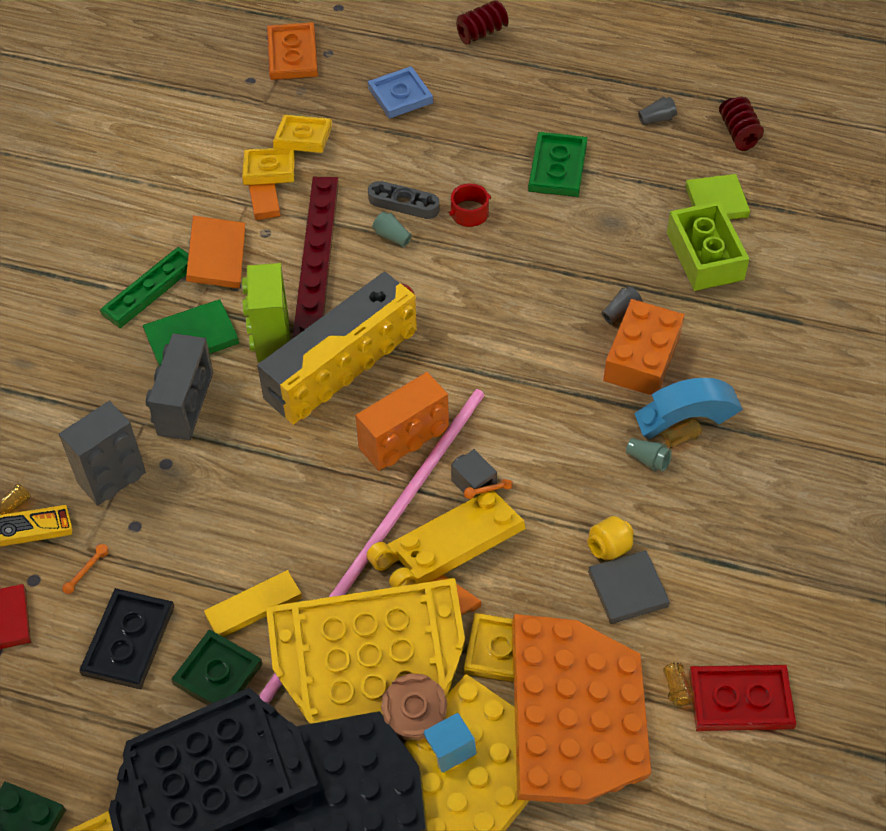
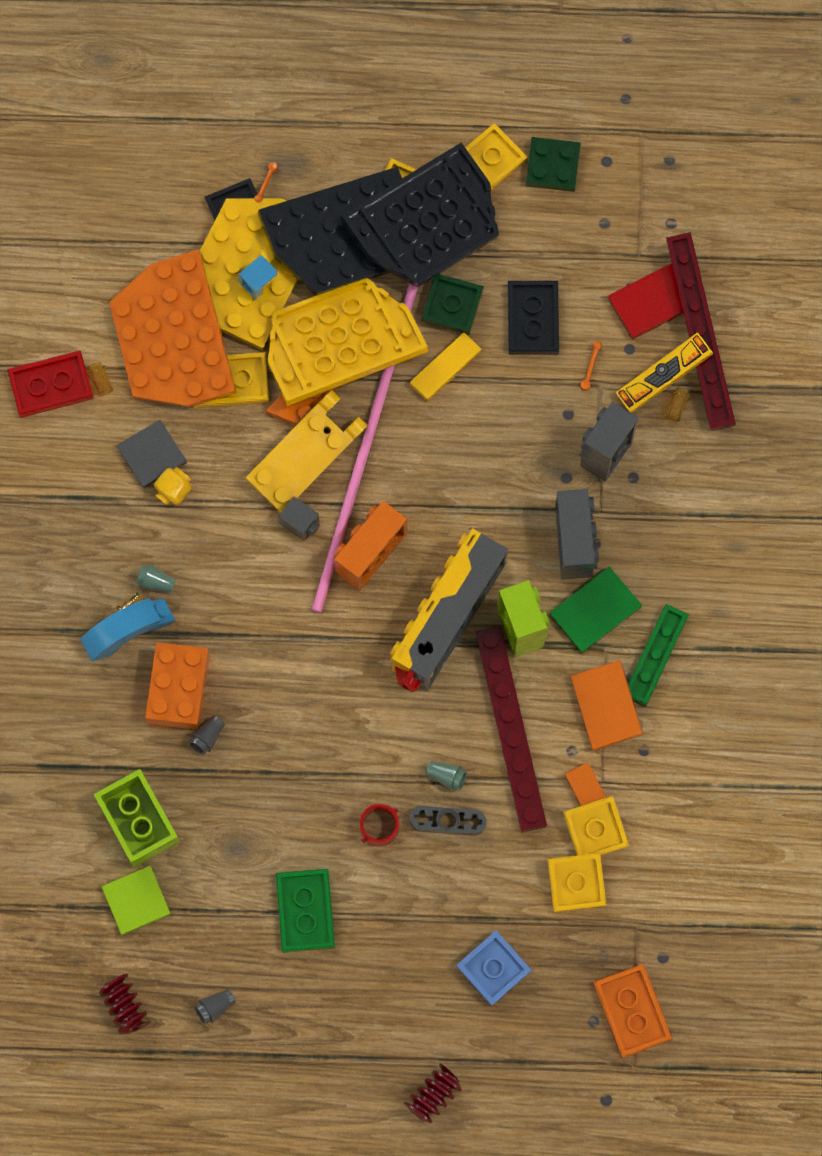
camera: 165 degrees right, 20 degrees up
nougat tile [381,673,447,741] -> none
orange hinge [464,479,513,499] -> none

